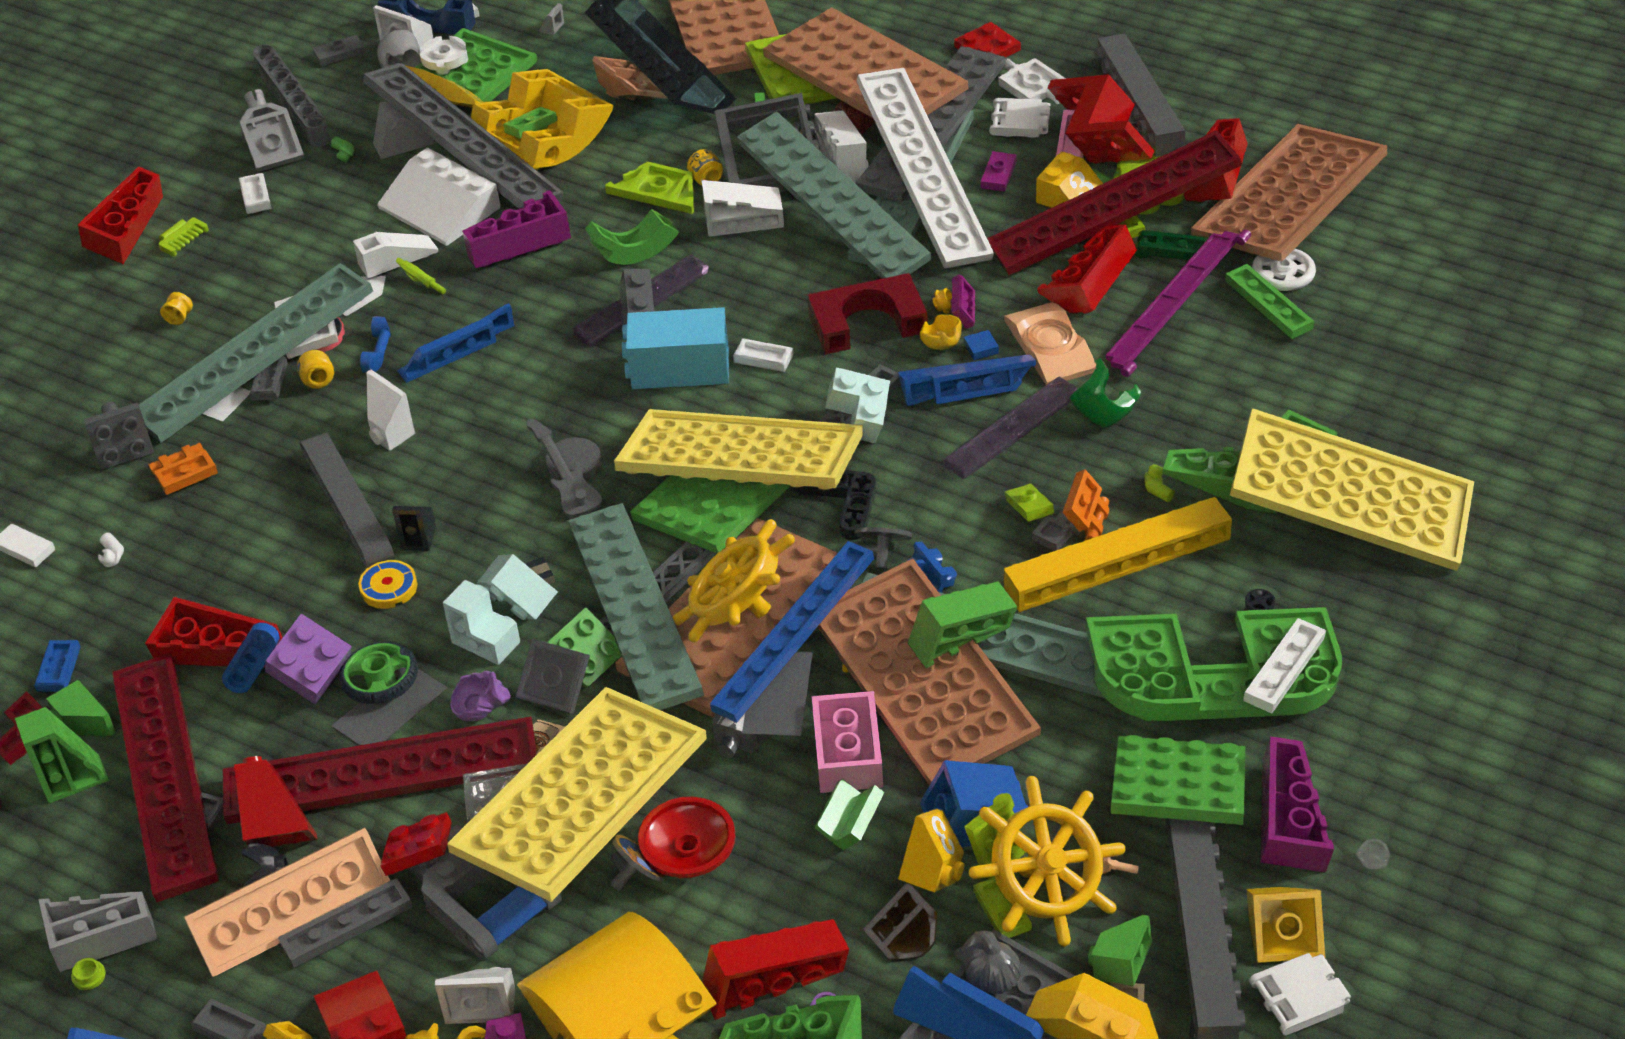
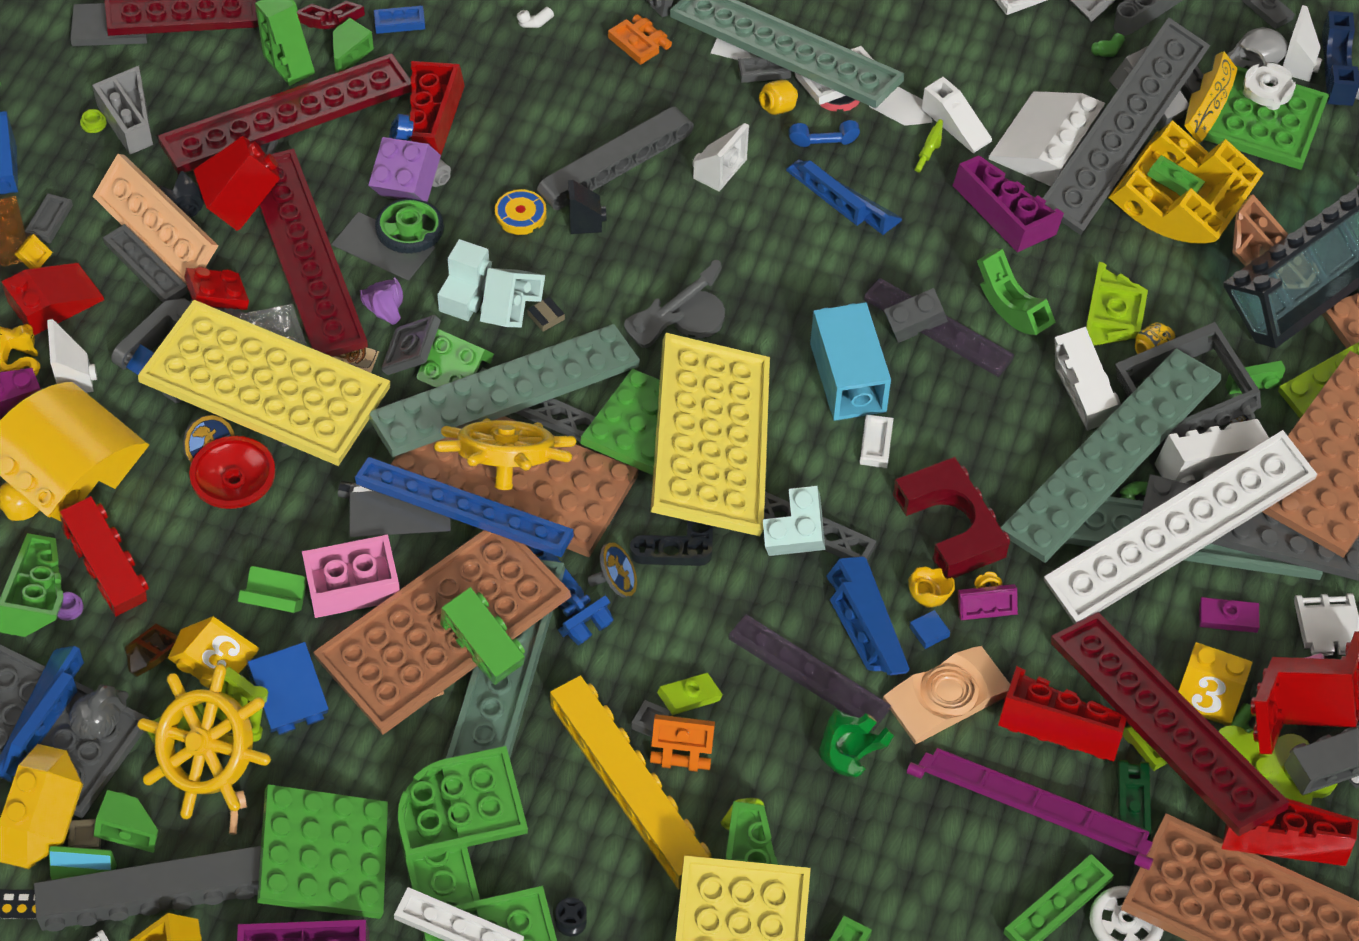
camera: 75 degrees right, 10 degrees up
none -> slope [49,846,117,880]

